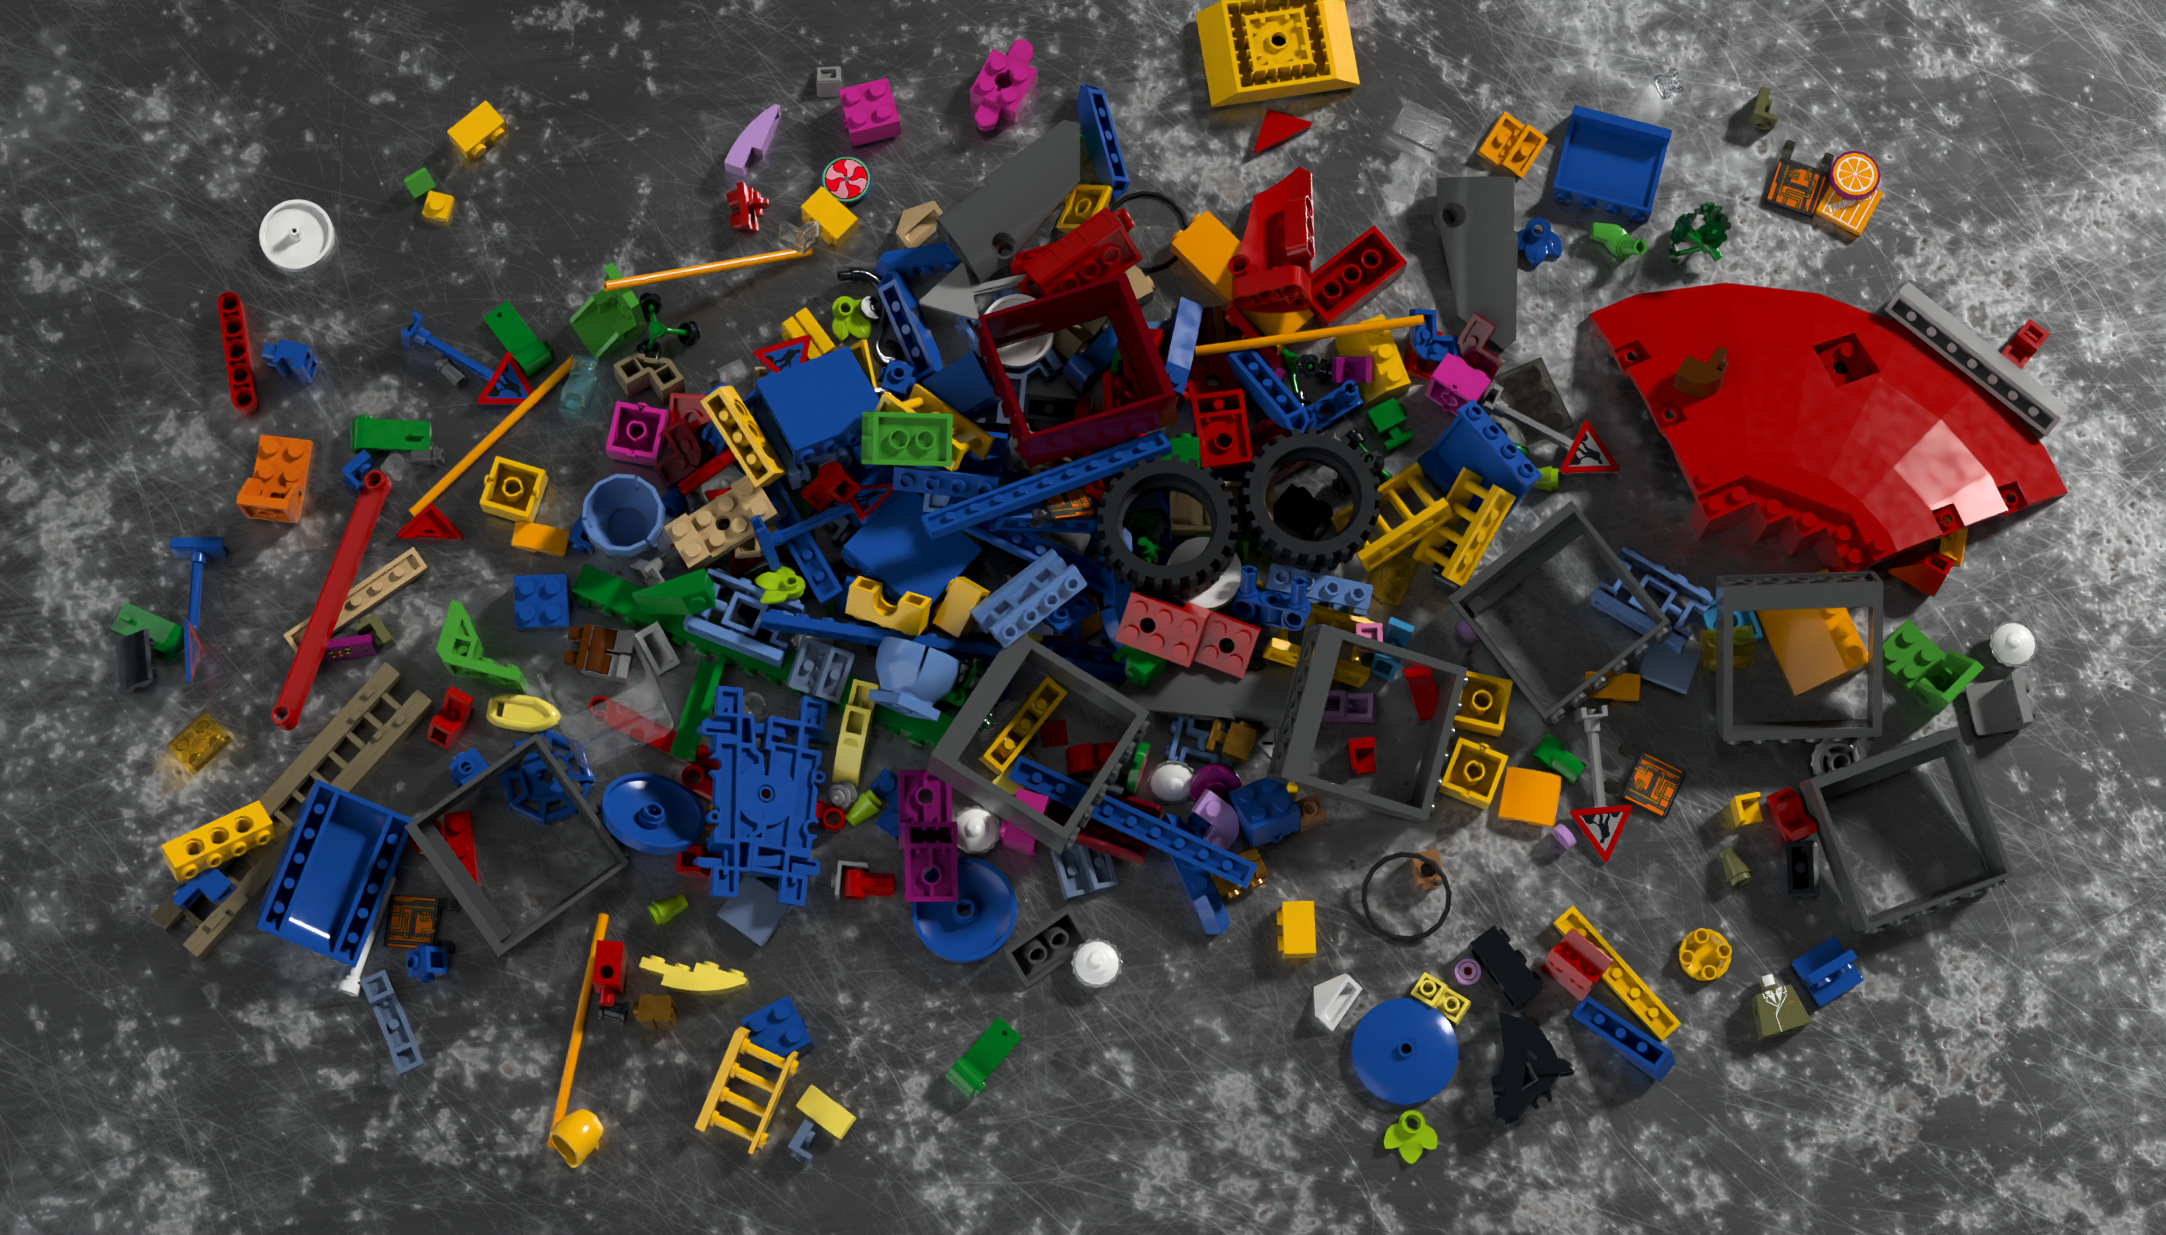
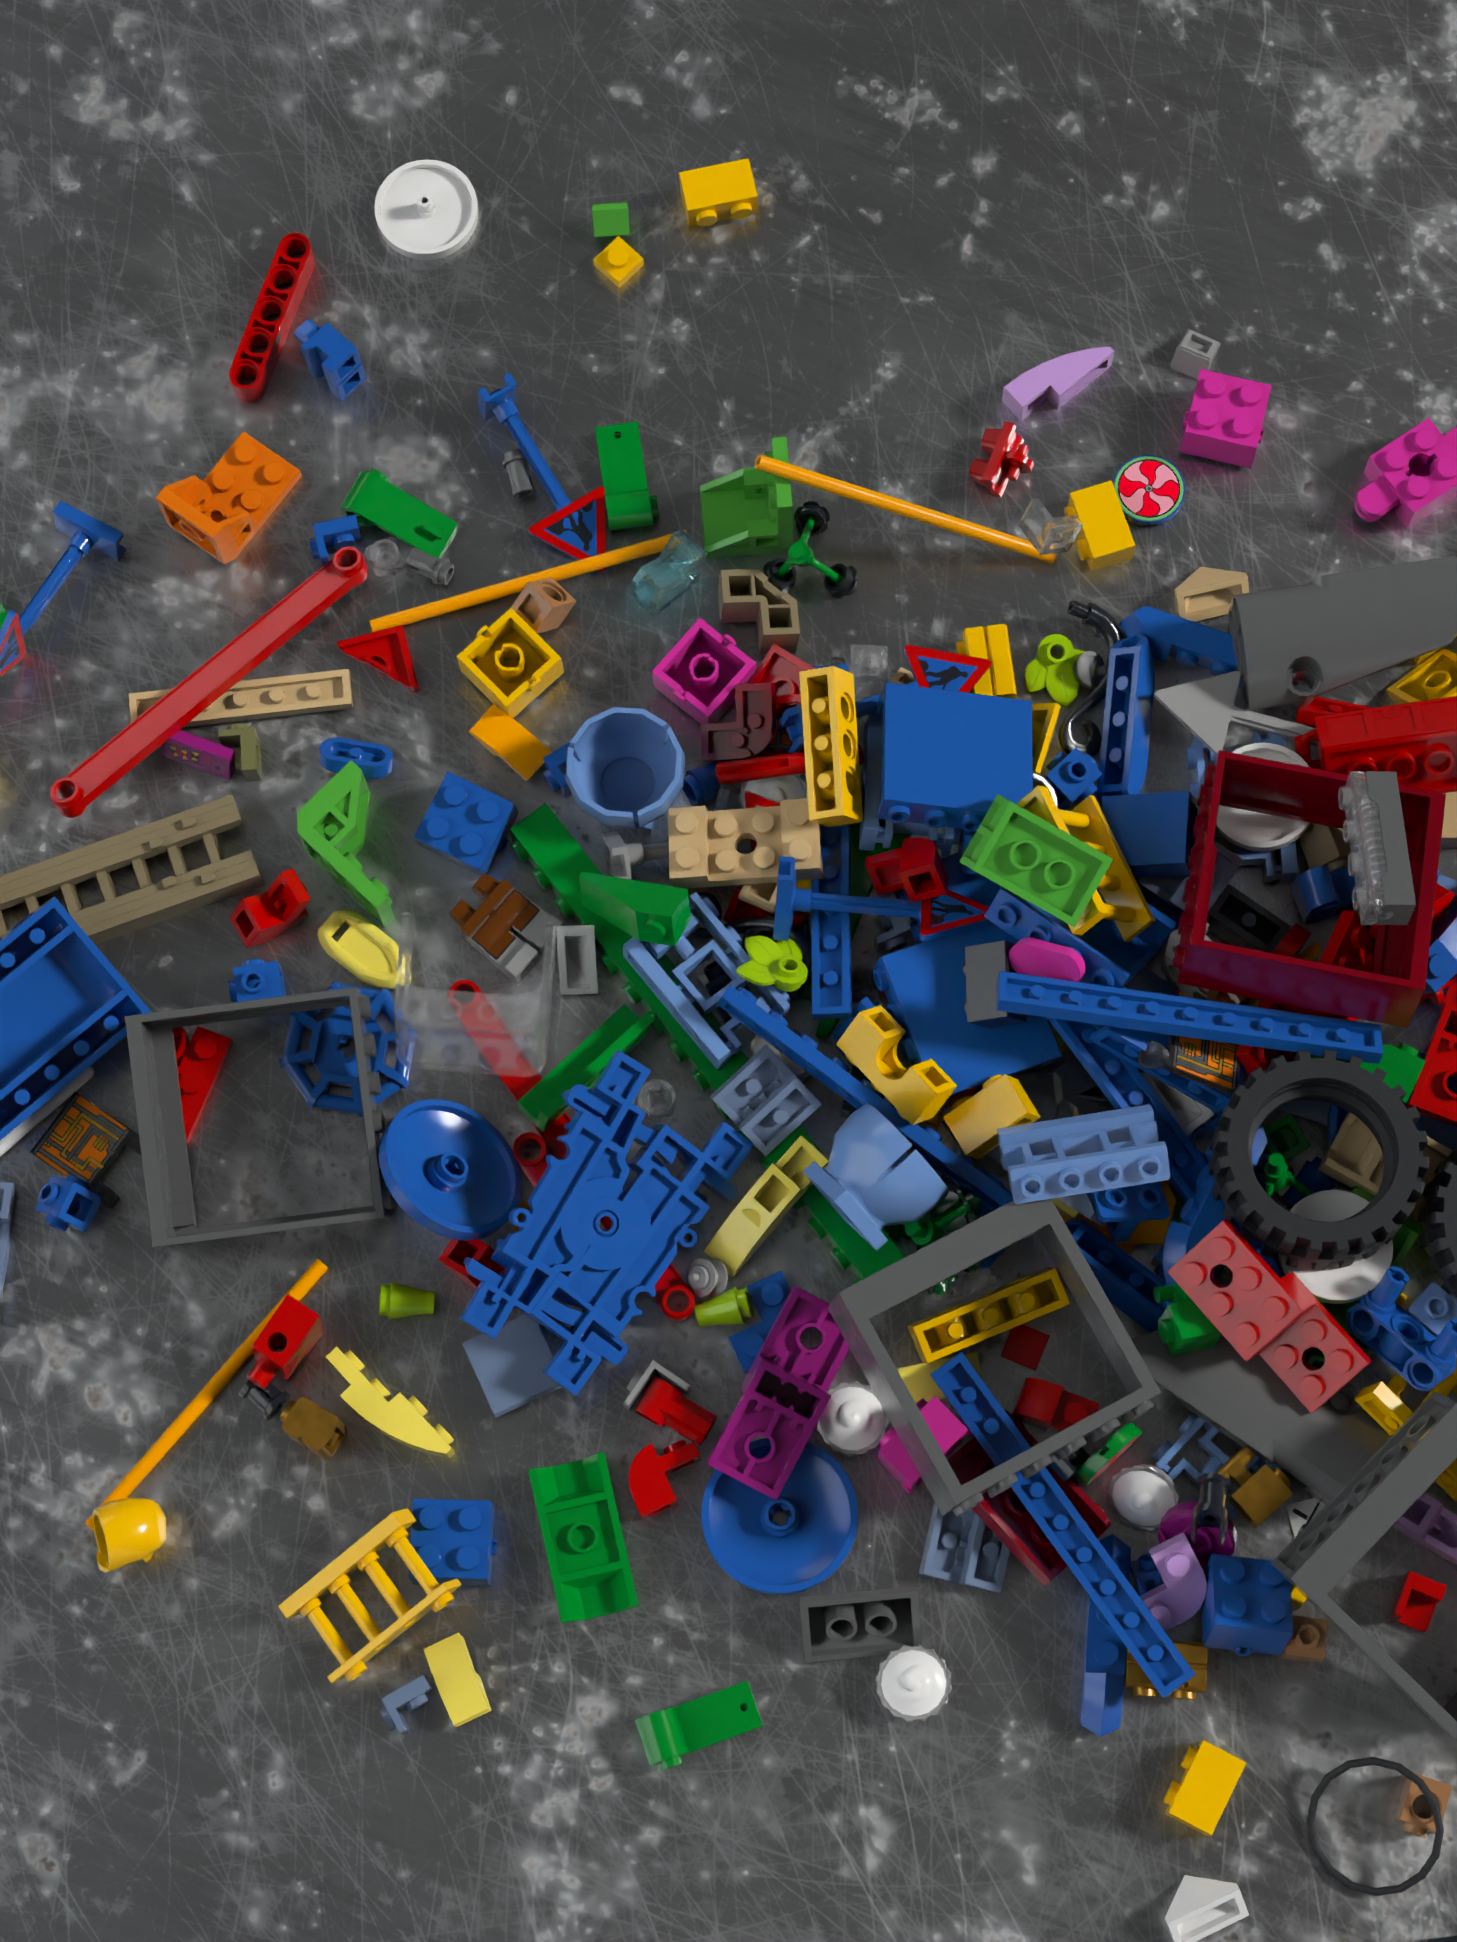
camera: 35 degrees right, 0 degrees up
none -> blue plate [319,737,393,779]
none -> medium nougat brick [511,577,576,634]
none -> green piece [528,1452,639,1624]
none -> red brick [628,1440,701,1520]
none -> black brick [963,940,1027,1028]
none -> dark pink tile [1009,937,1086,982]
none -> black piece [1191,1473,1232,1545]
none -> piece [1338,771,1416,925]

